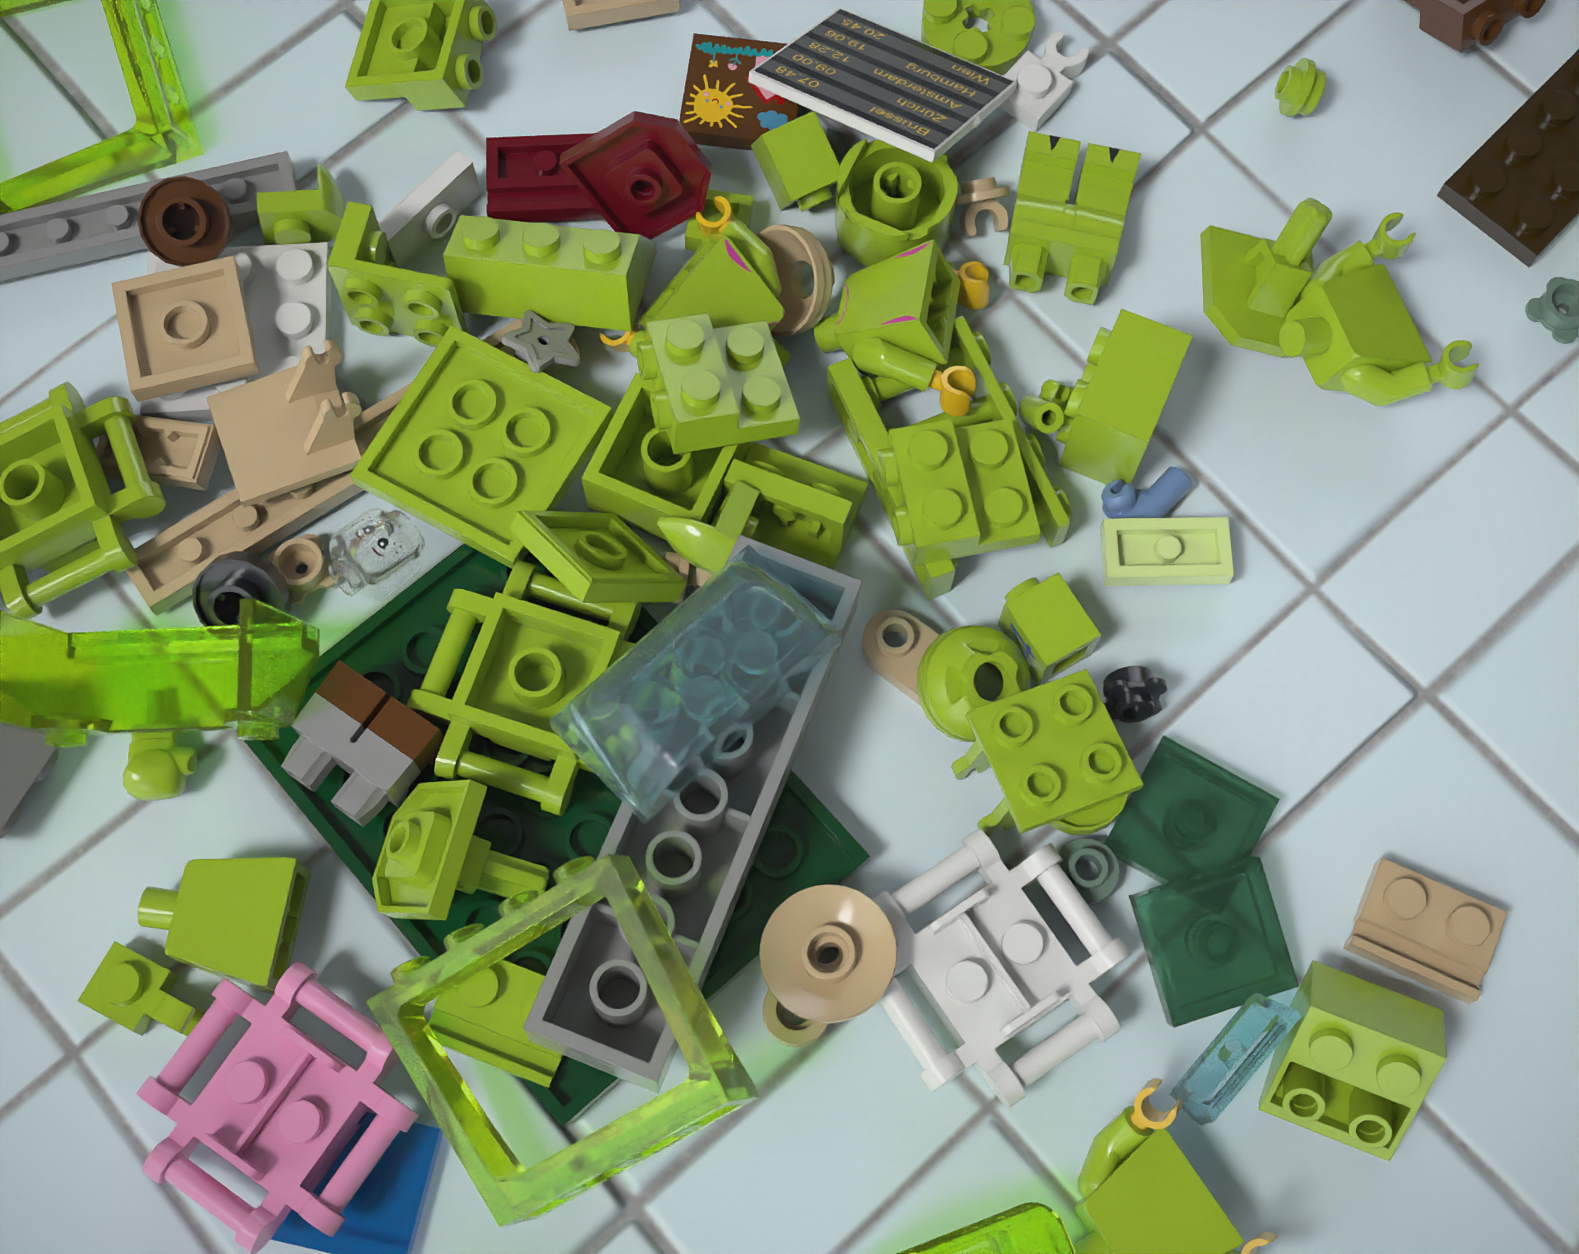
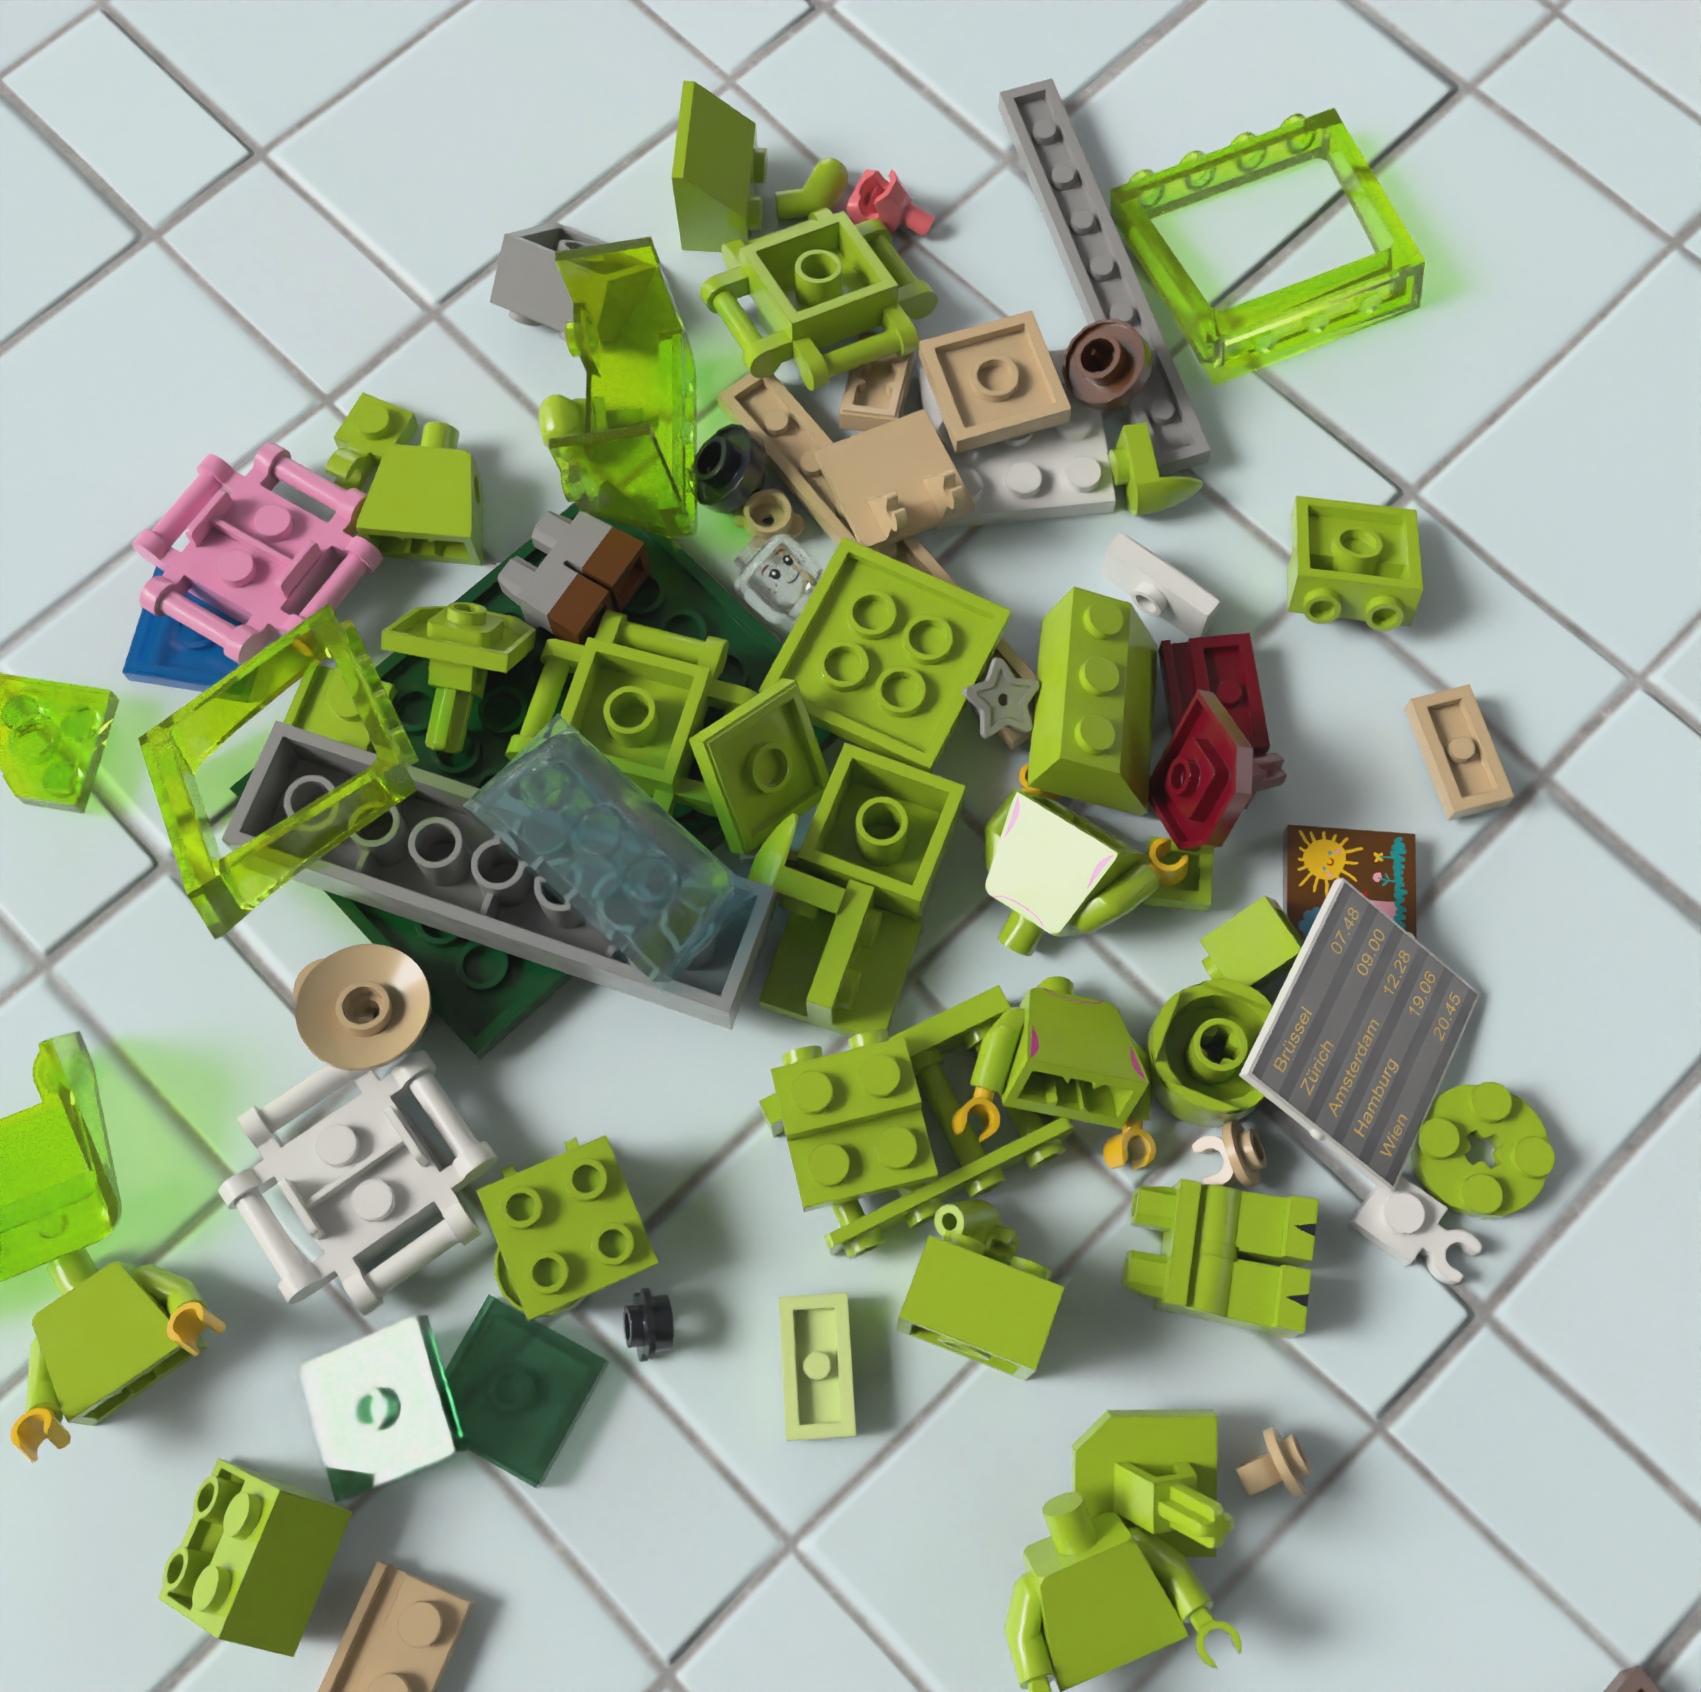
camera: 90 degrees right, 0 degrees up
lime bracket [327,201,469,347] -> none
lime plate [636,313,800,454] -> none
tan piece [756,225,835,337] -> none
tan plate [862,609,977,706] -> none
lime piece [917,625,1031,742] -> none
lime brick [998,572,1101,685] -> none
sand green plate [1058,838,1120,905] -> none
medium blue arm [1101,466,1192,519] -> none
clear light blue slope [1169,992,1302,1125] -> none
lime plate [1275,58,1326,117] -> none
none -> tan plate [1236,1426,1312,1498]

